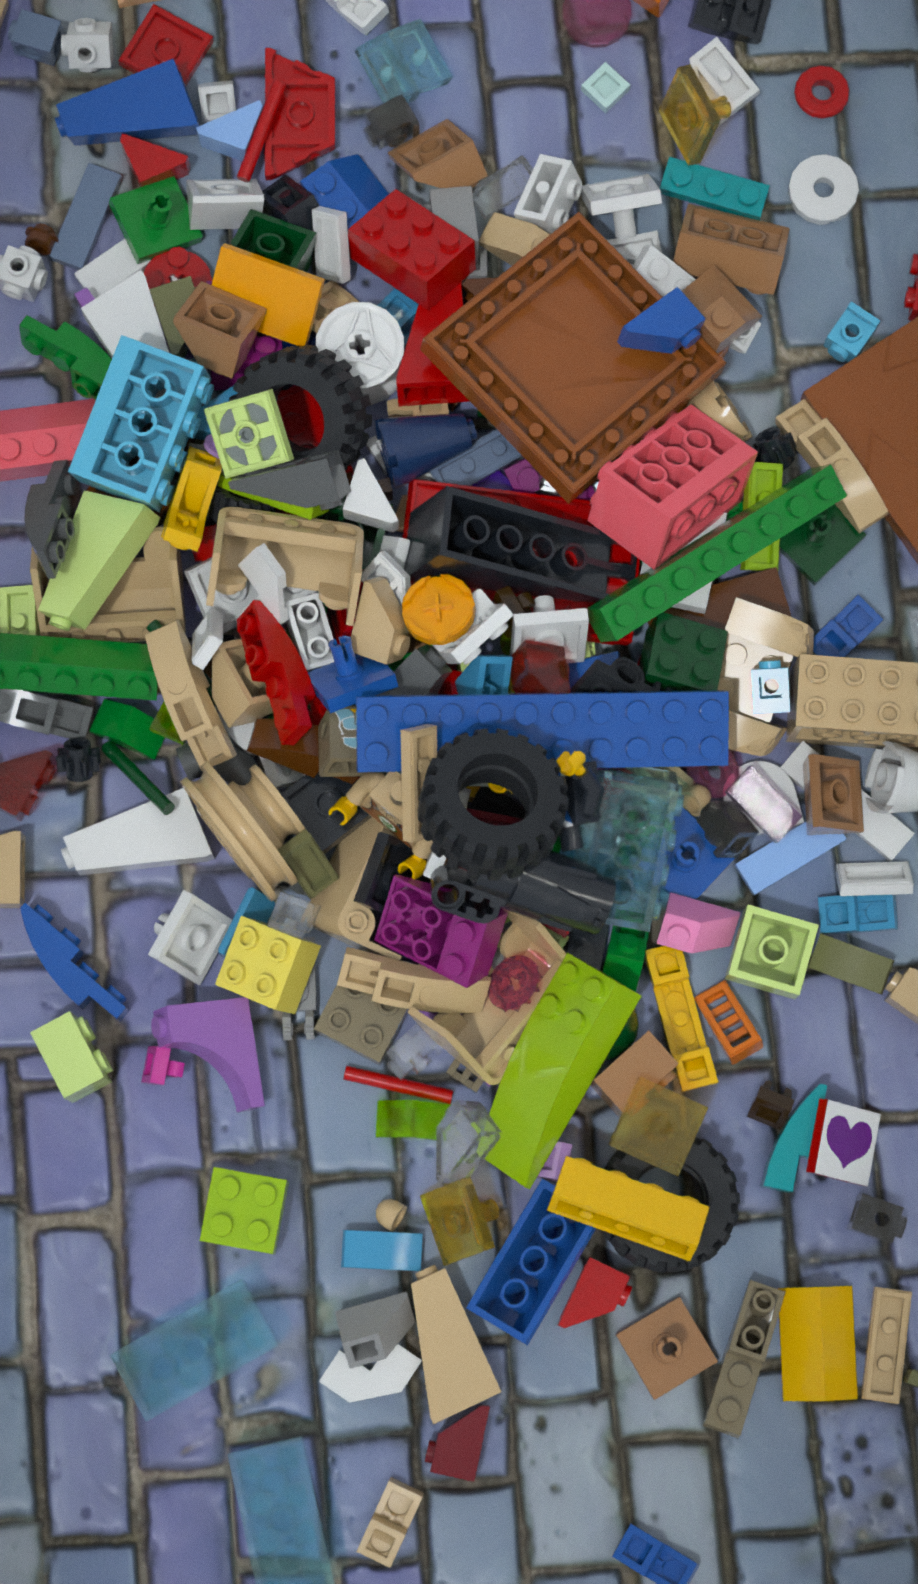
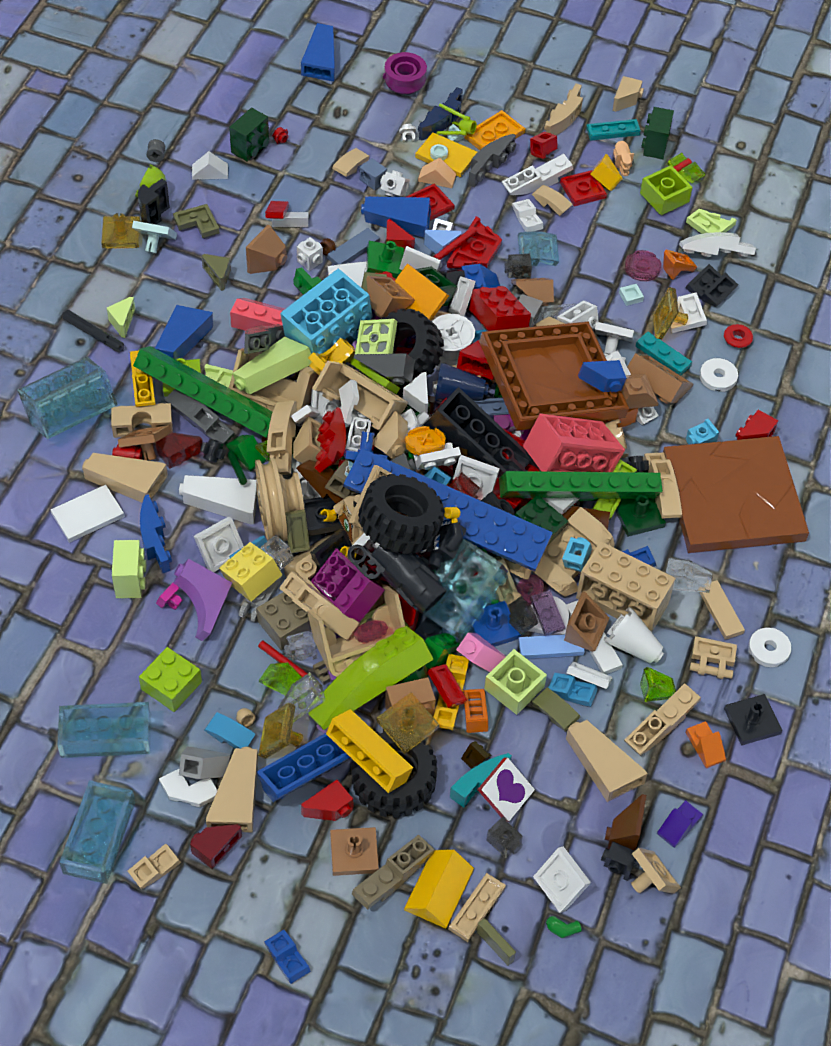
camera: 25 degrees right, 25 degrees down
none -> red tile [428,664,467,708]

